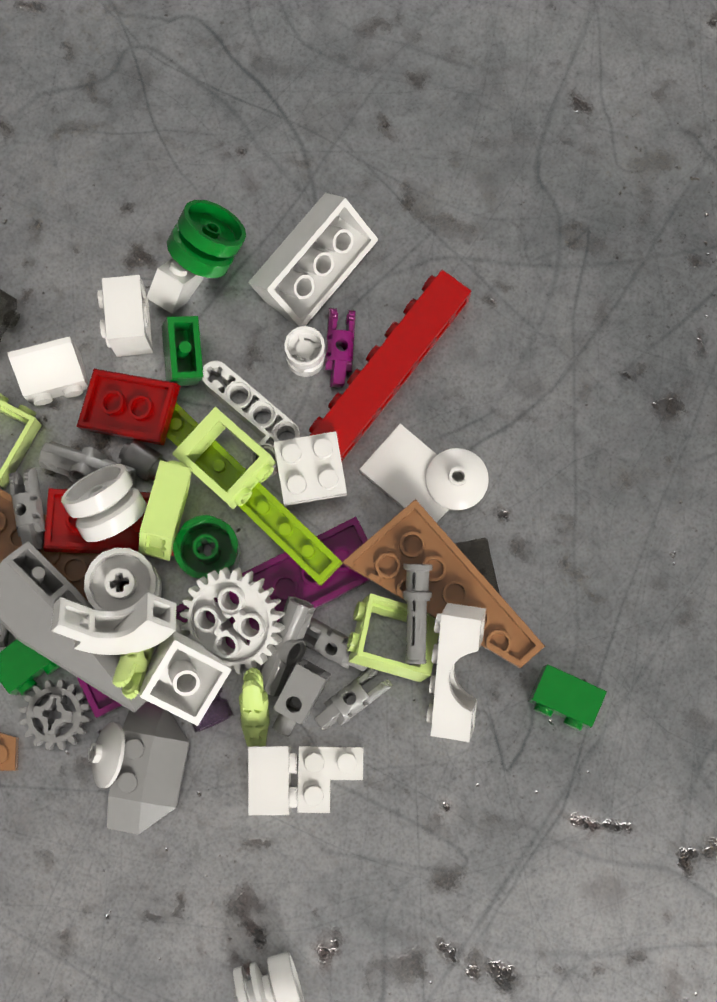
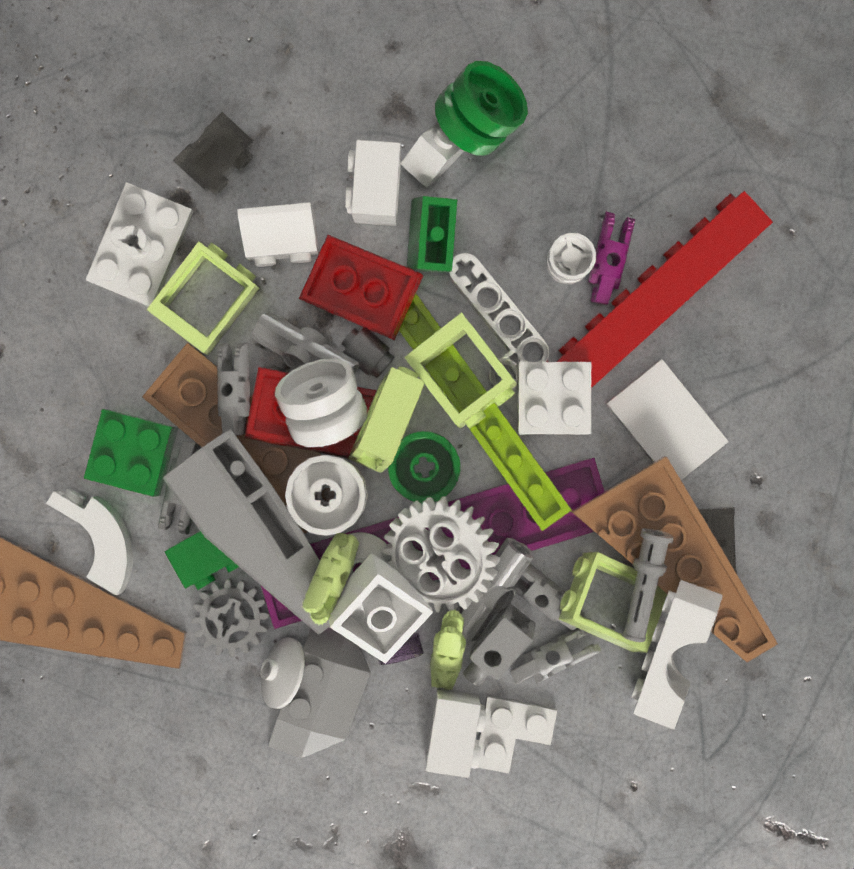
camera: 15 degrees right, 10 degrees up
white arch [51,592,176,655] -> none
white slope [248,192,379,327] -> none
white dish [426,448,489,510] -> none
green brick [528,664,607,731] -> none

